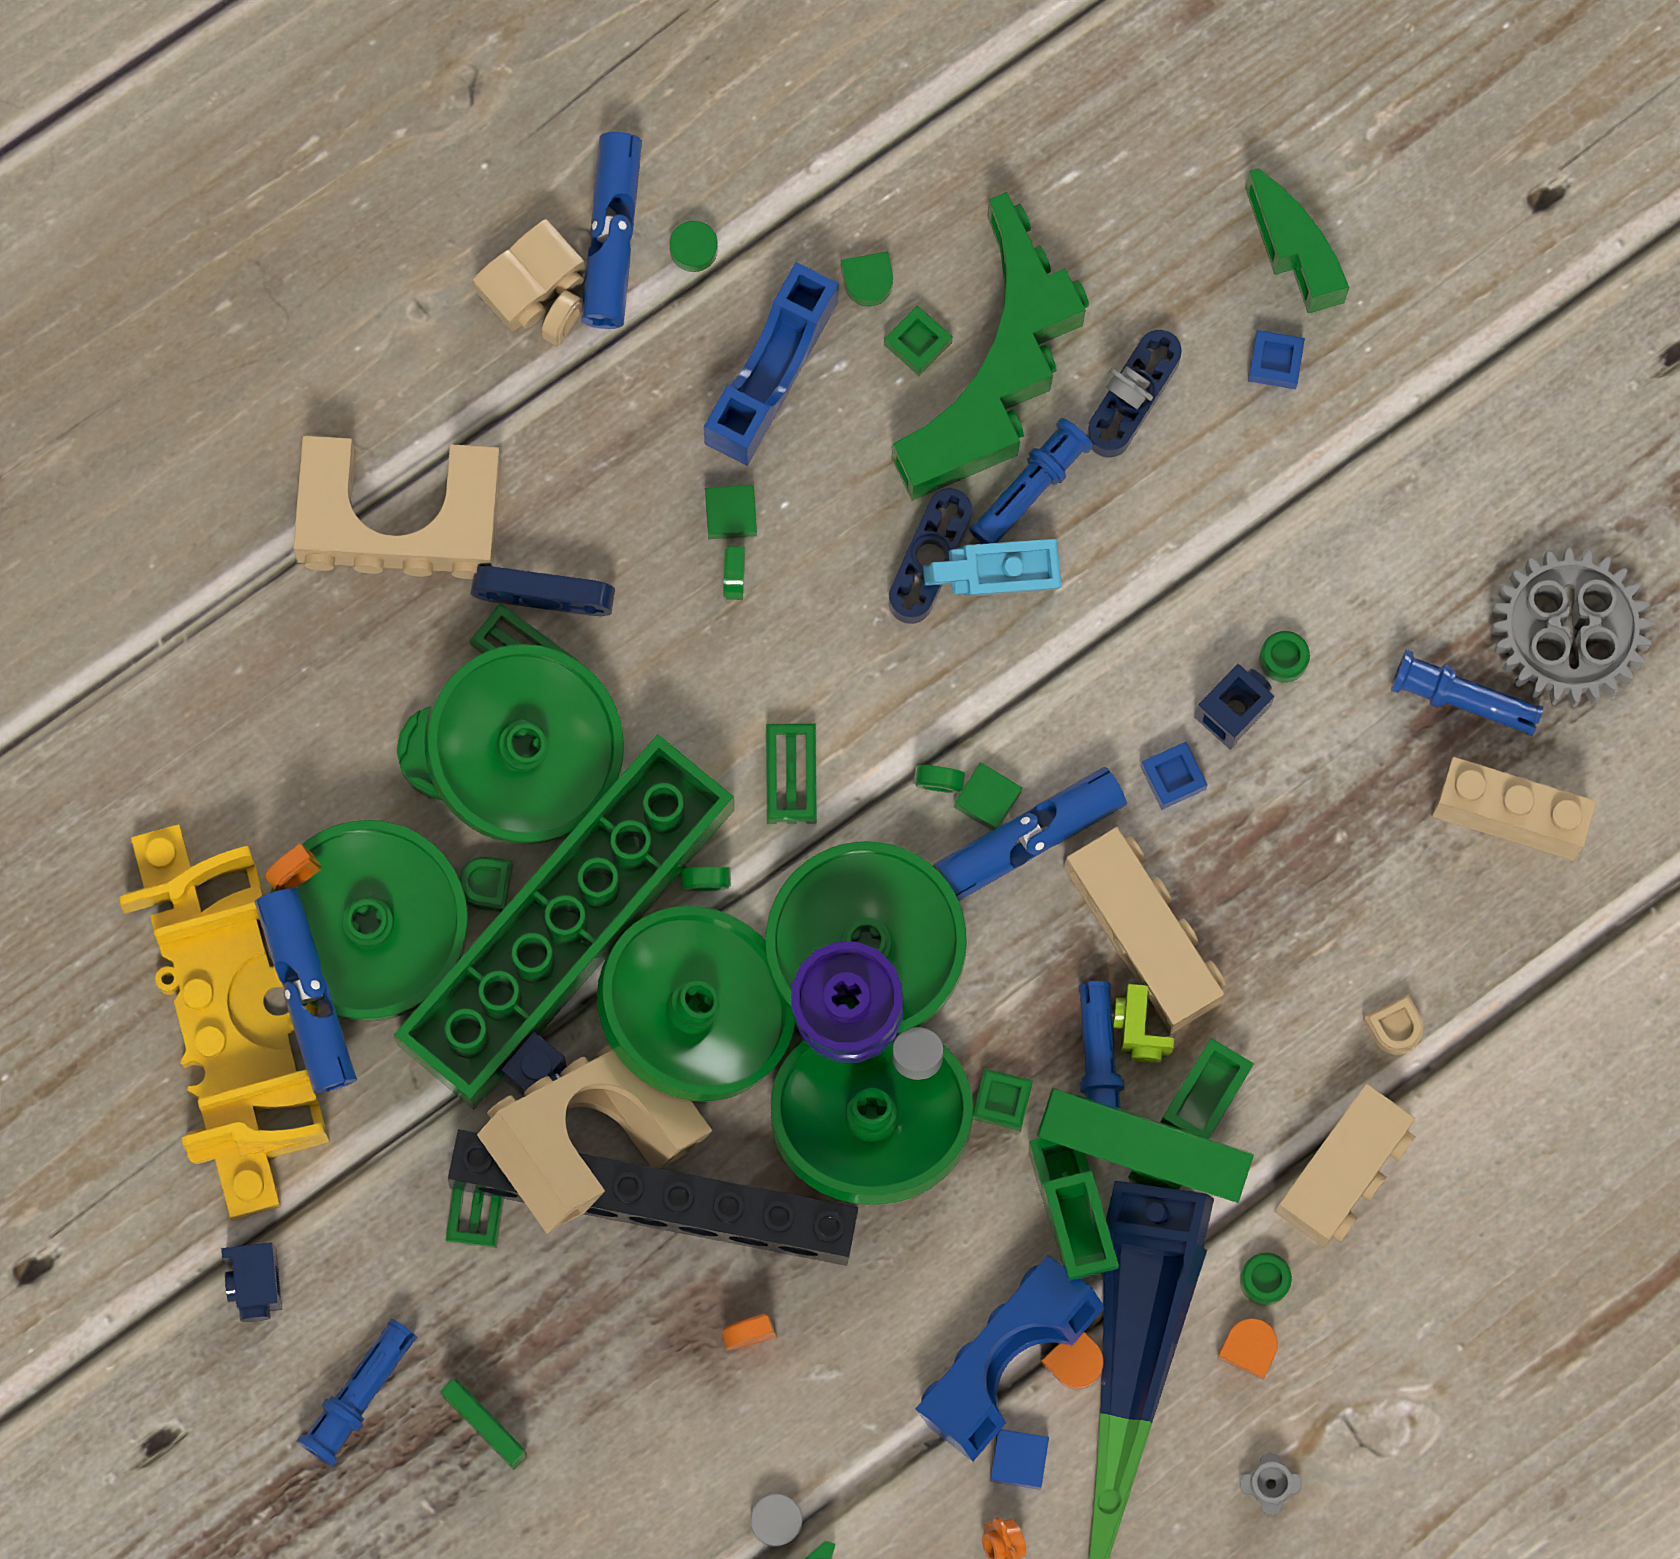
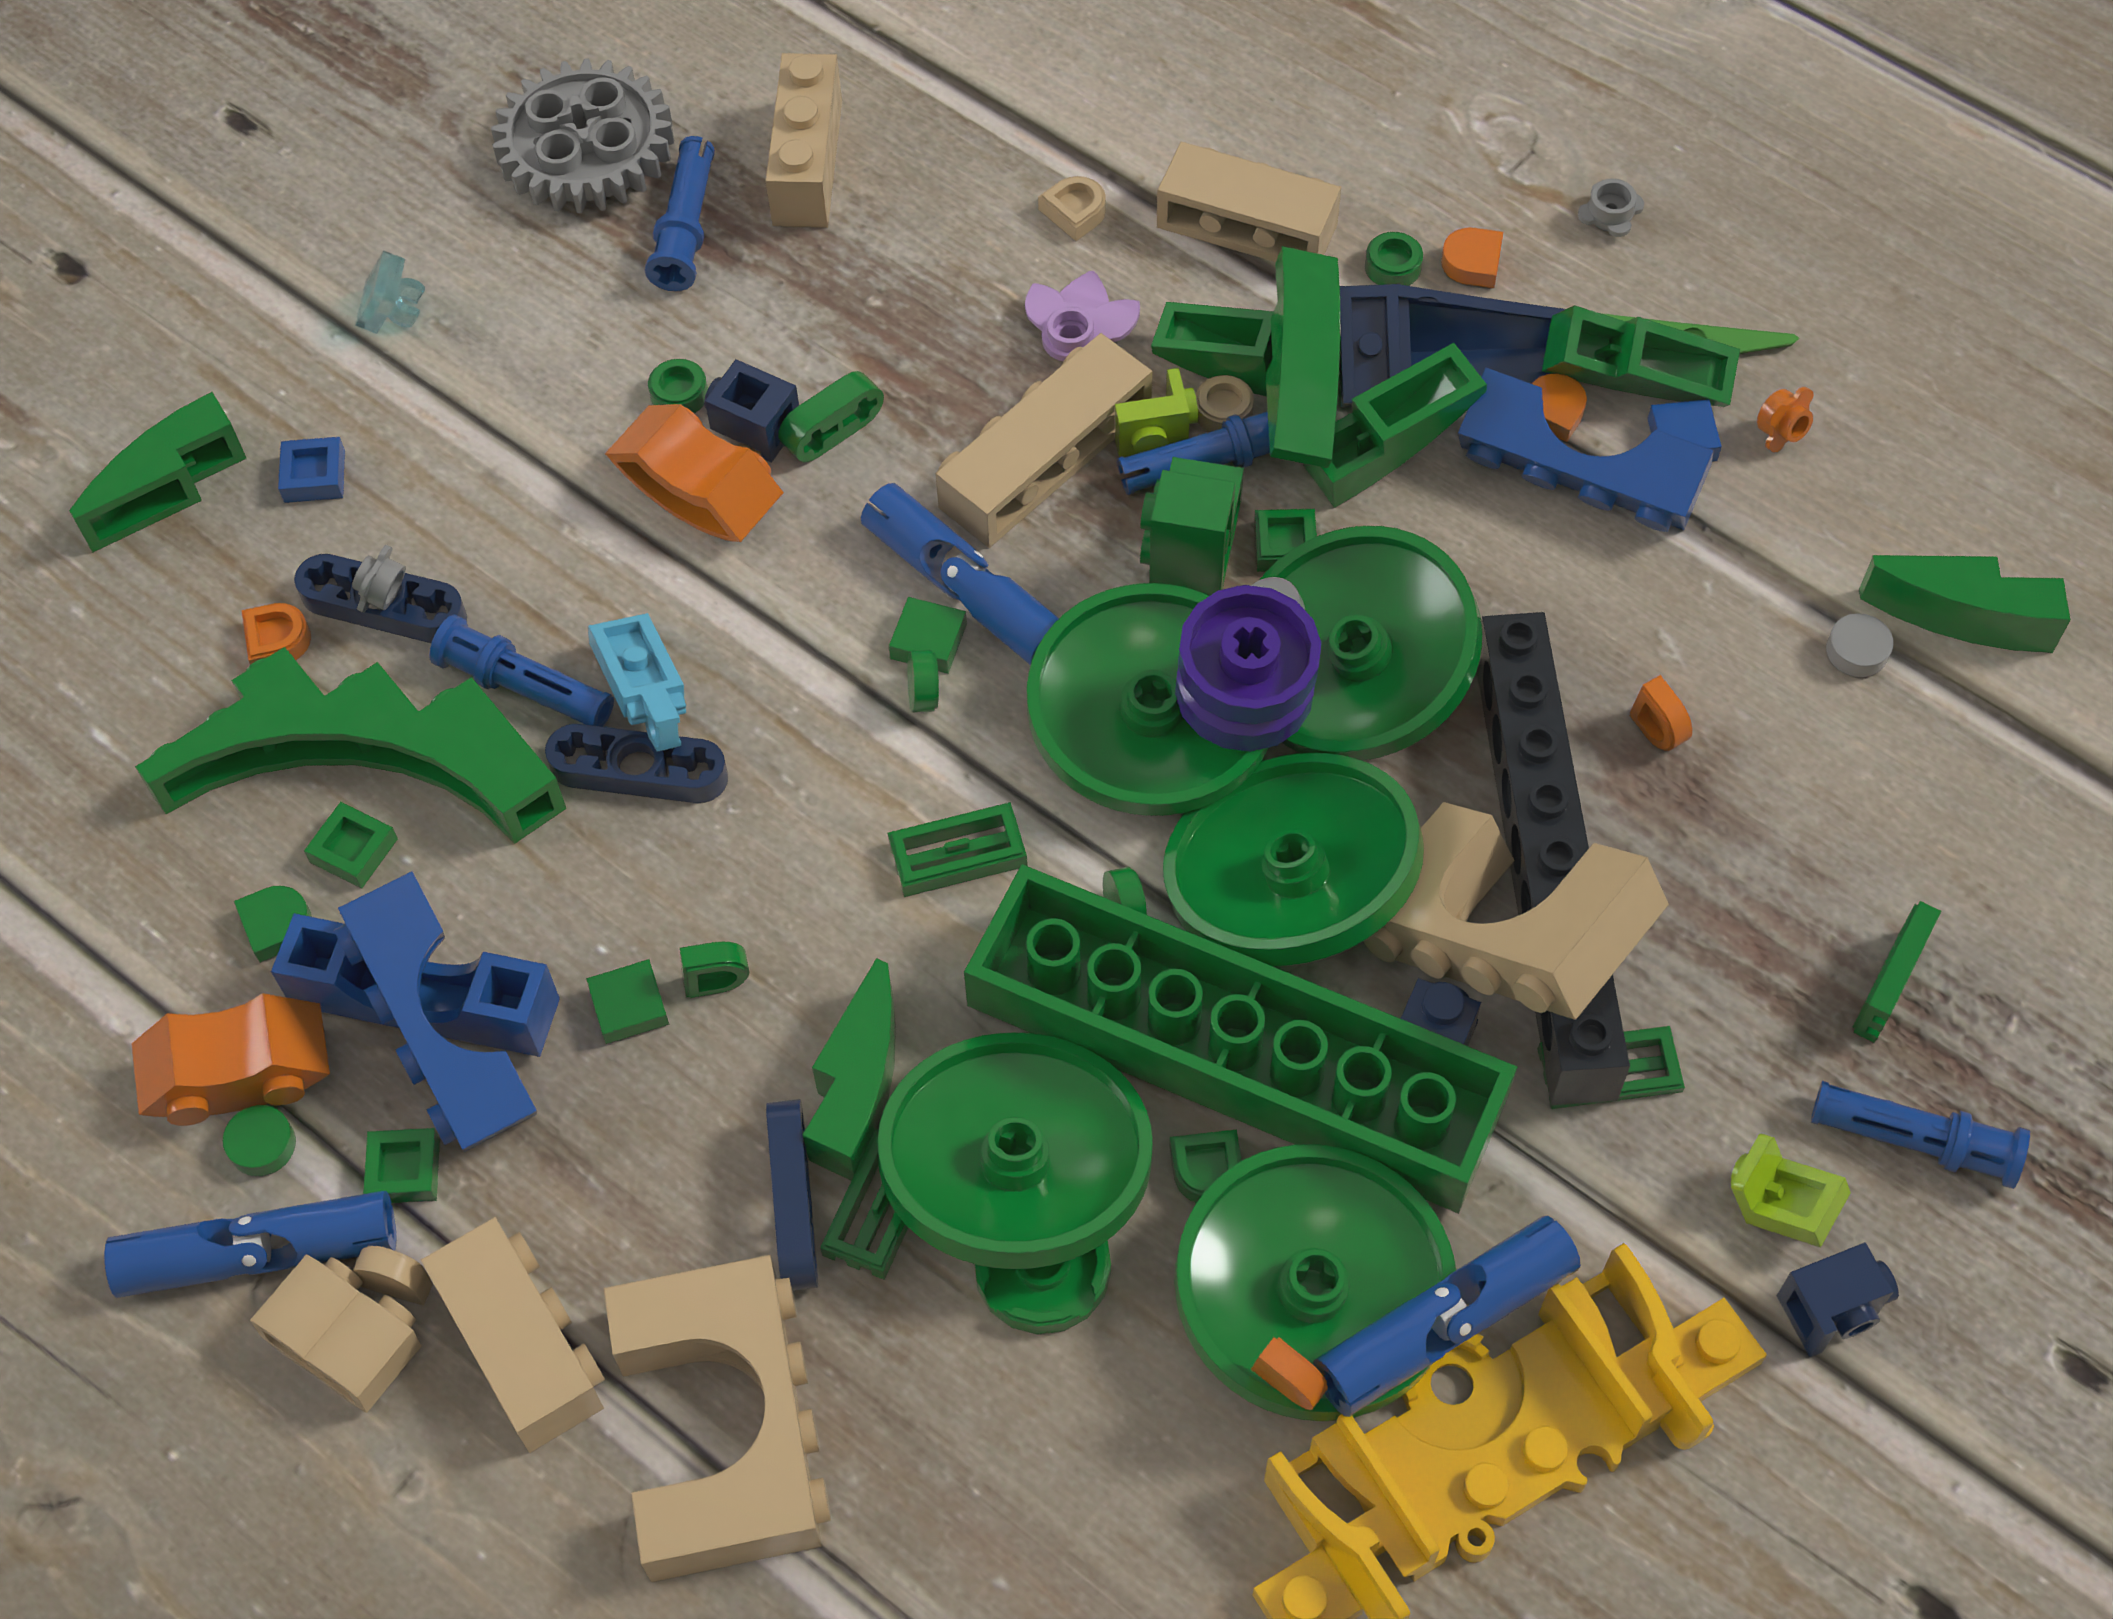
camera: 100 degrees left, 15 degrees down
blue tile [1140,742,1208,810] -> none
none -> orange brick [131,993,330,1126]
none -> orange tile [242,603,311,665]
none -> blue arch [333,871,537,1152]
none -> clear light blue tile [355,250,425,334]
none -> green tile [363,1128,440,1203]
none -> tan brick [421,1217,605,1453]
none -> orange brick [605,404,784,542]
none -> green beam [778,371,884,462]
none -> green slope [803,958,896,1181]
none -> lavender plate [1025,271,1140,361]
none -> green brick [1140,457,1244,596]
none -> tan tile [1196,375,1254,432]
none -> green slope [1542,305,1740,407]
none -> lime bracket [1731,1134,1851,1248]

